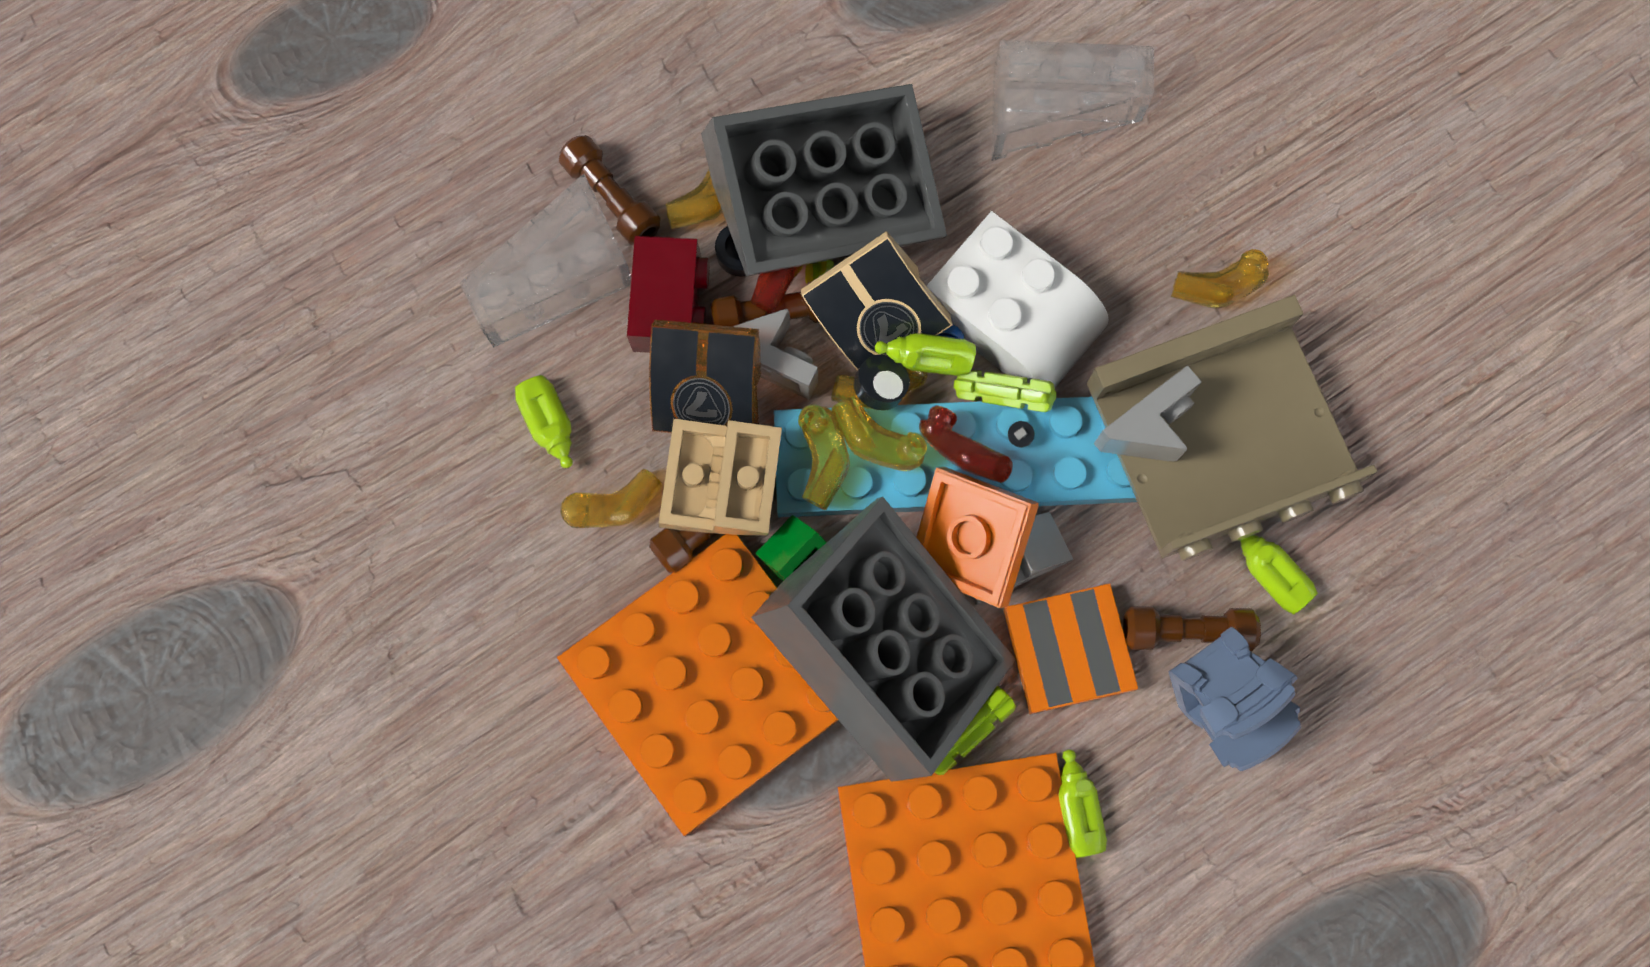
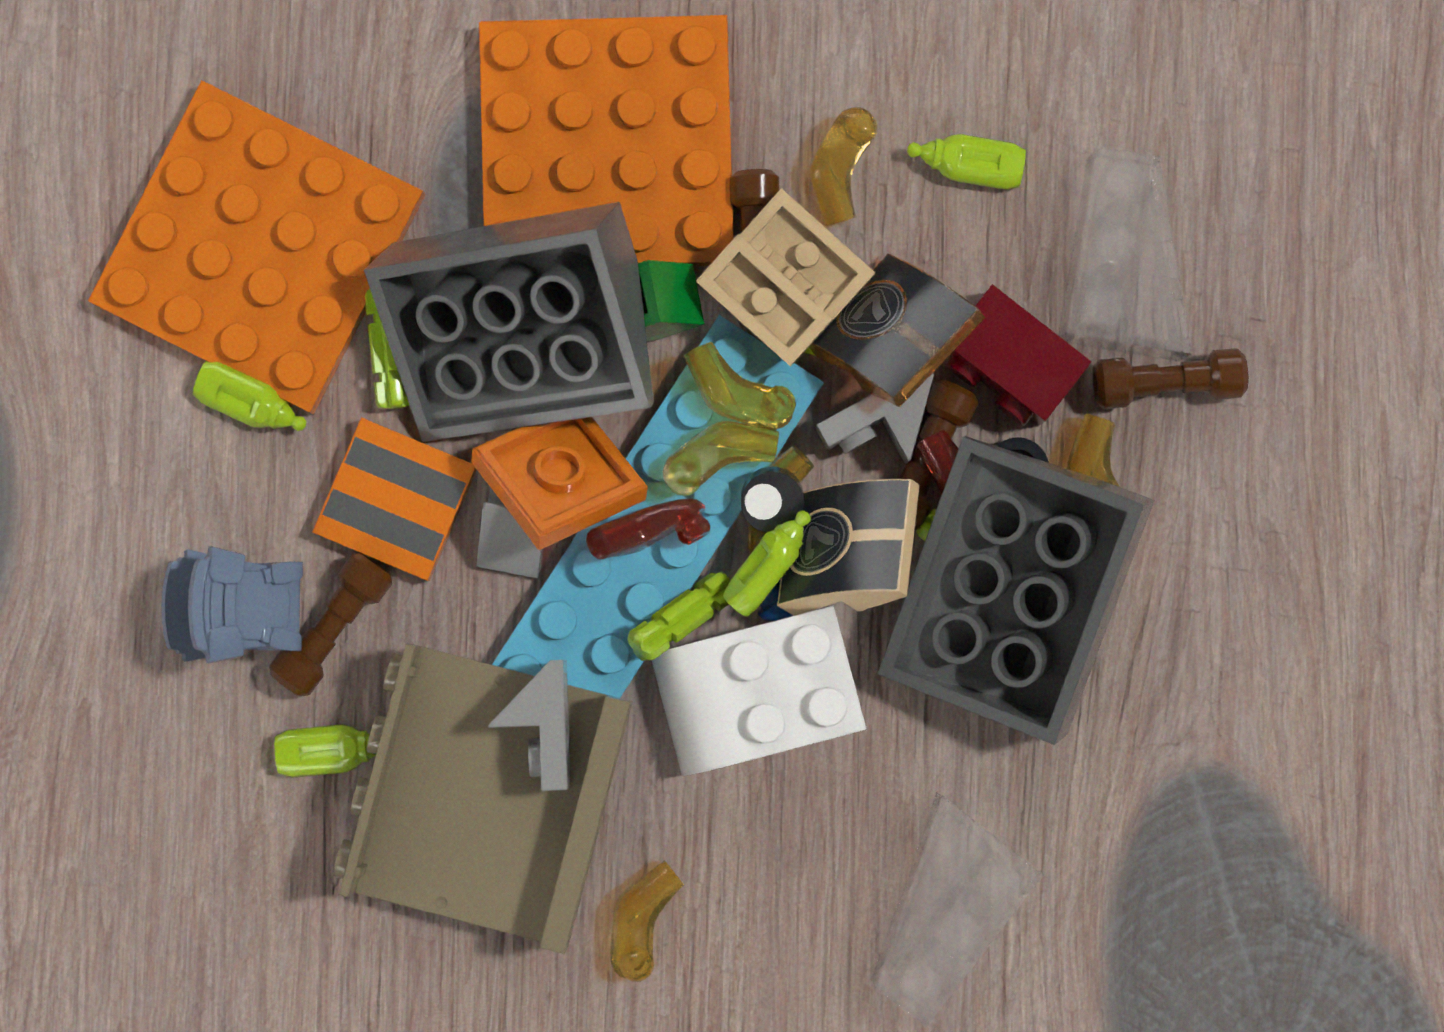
camera: 125 degrees right, 10 degrees up
black piece [1008,421,1035,448] -> none

